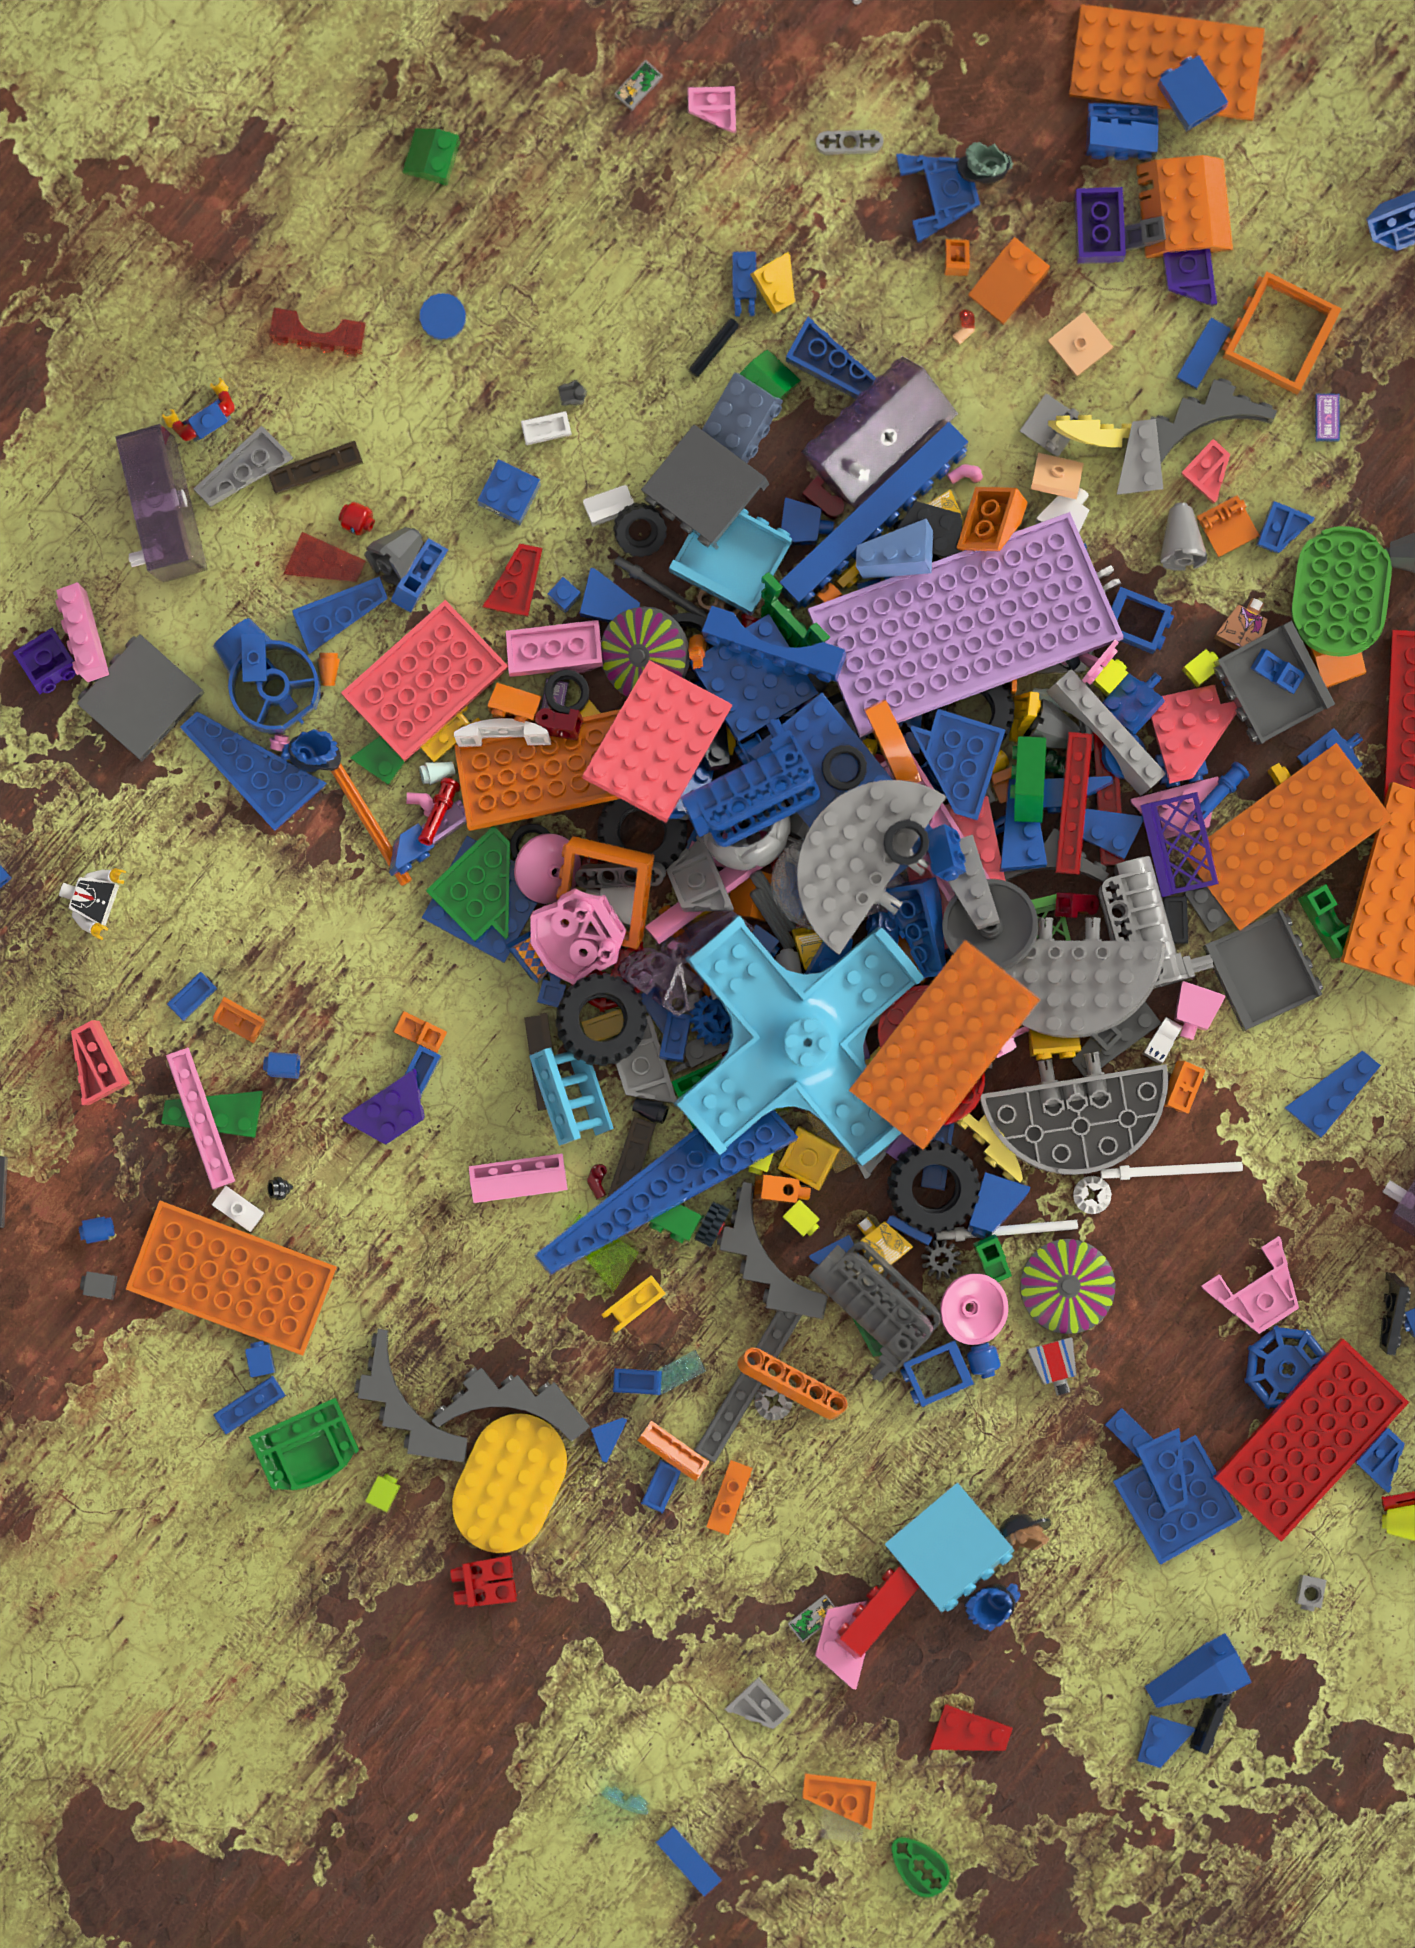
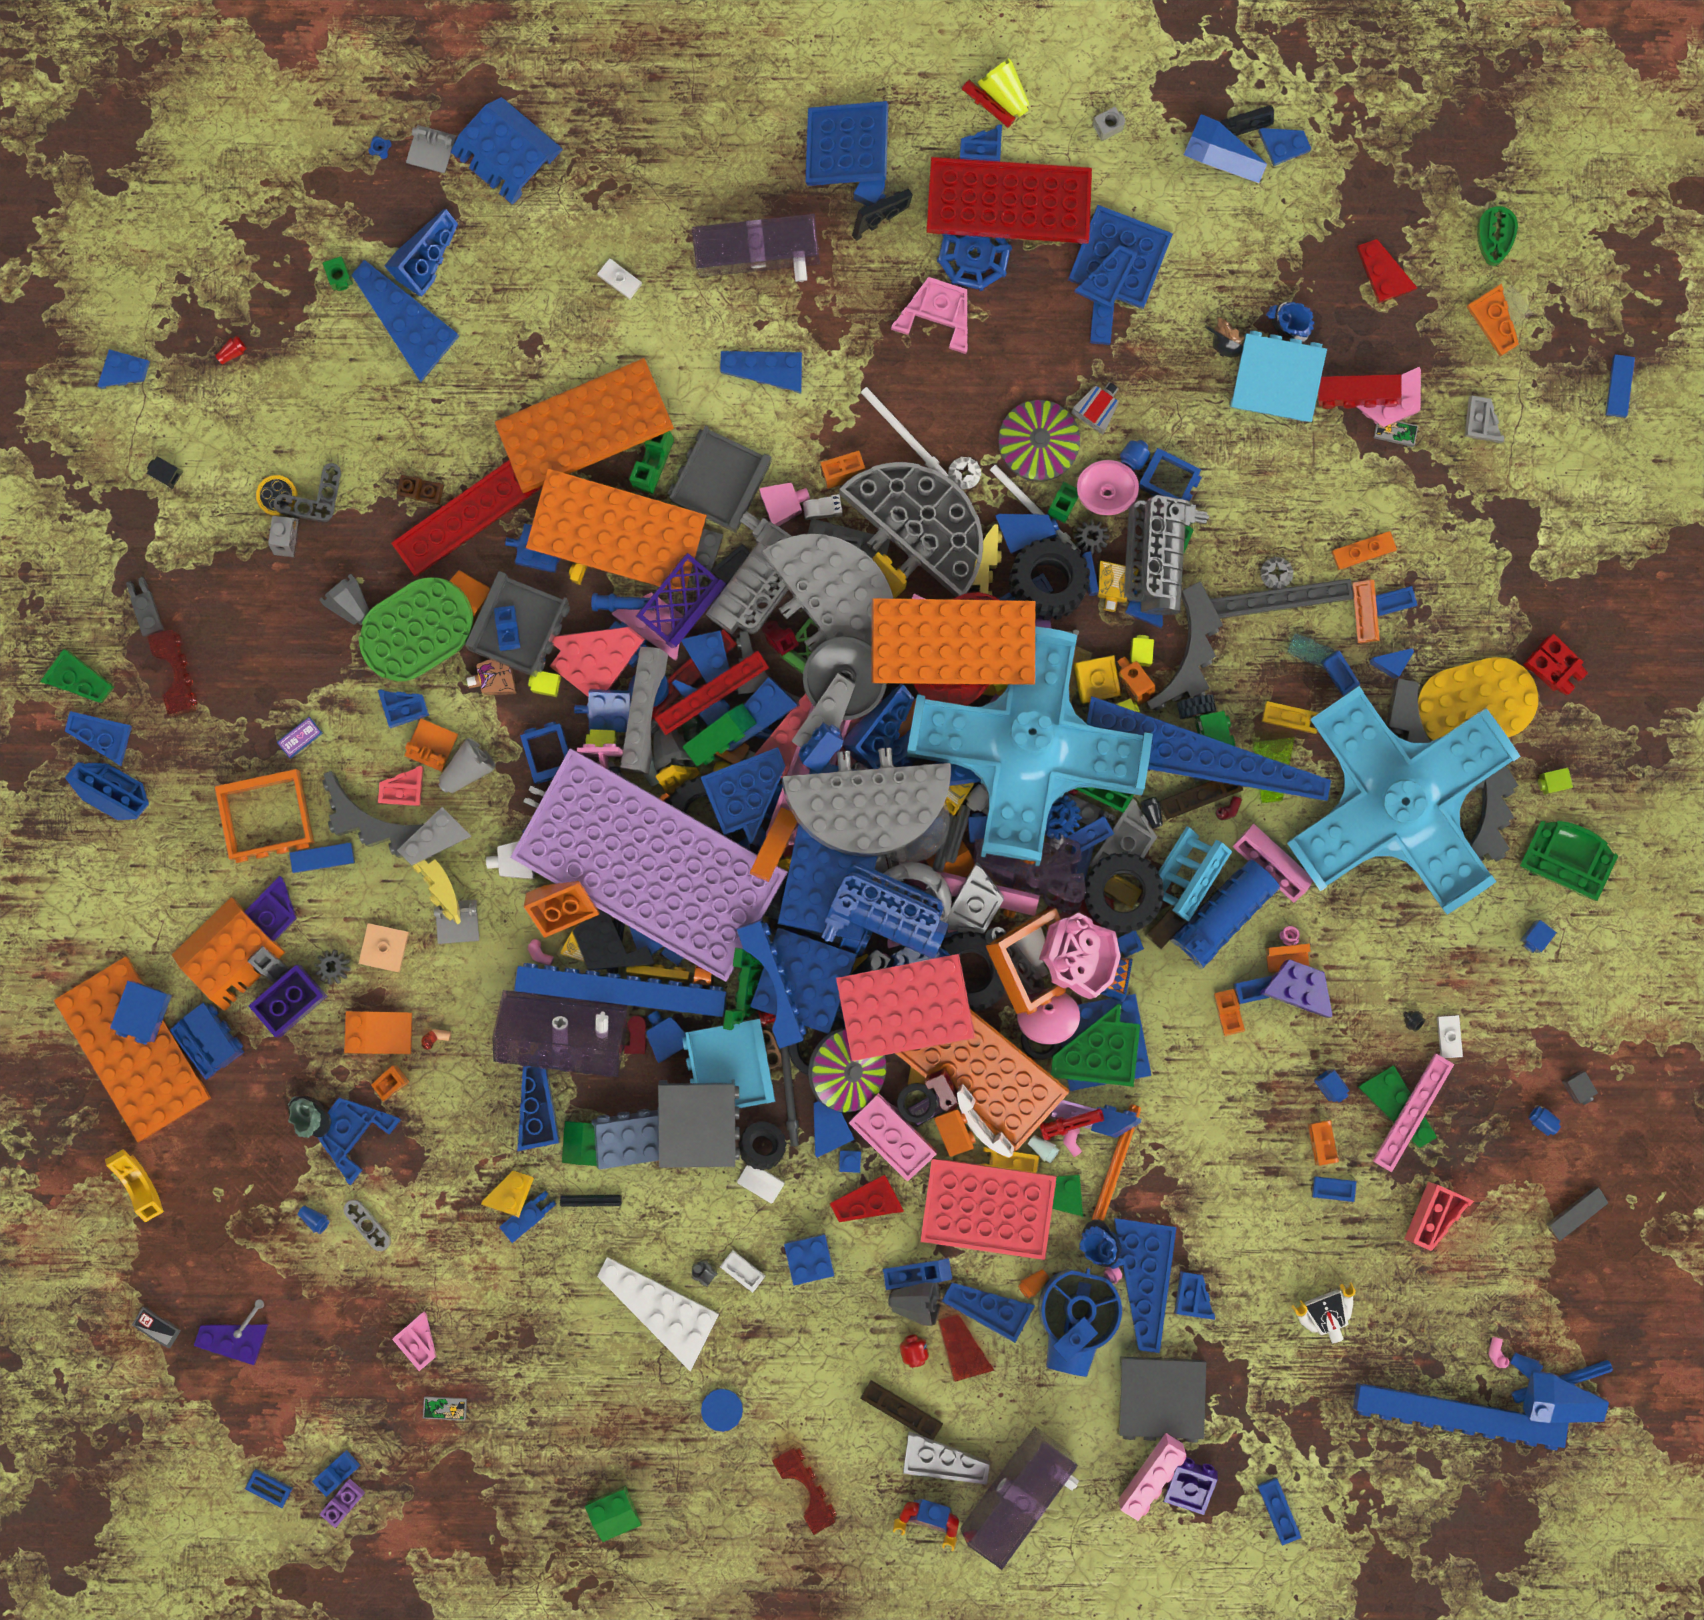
camera: 130 degrees left, 0 degrees up
orange plate [126,1200,337,1356] -> none
blue tile [213,1376,286,1435] -> none
clear light blue slope [601,1785,650,1815] -> none
orange bar [688,635,706,669] -> none
orange beam [737,1348,848,1419] -> none
black tyre [822,745,867,790] -> none
medium blue wedge [856,519,933,579] -> none
black tyre [883,820,929,865] -> none
light nougat plate [1031,453,1084,499] -> none
none -> blue cone [297,1205,330,1234]
none -> dark grey gear [315,949,351,985]
none -> white wing [597,1257,719,1371]
none -> blue piece [1170,859,1280,969]
none -> blue wing [1174,1271,1215,1320]
none -> orange panel [1265,944,1311,973]
none -> bright pink plate [1279,926,1300,946]
none -> medium azure piece [1287,686,1521,914]

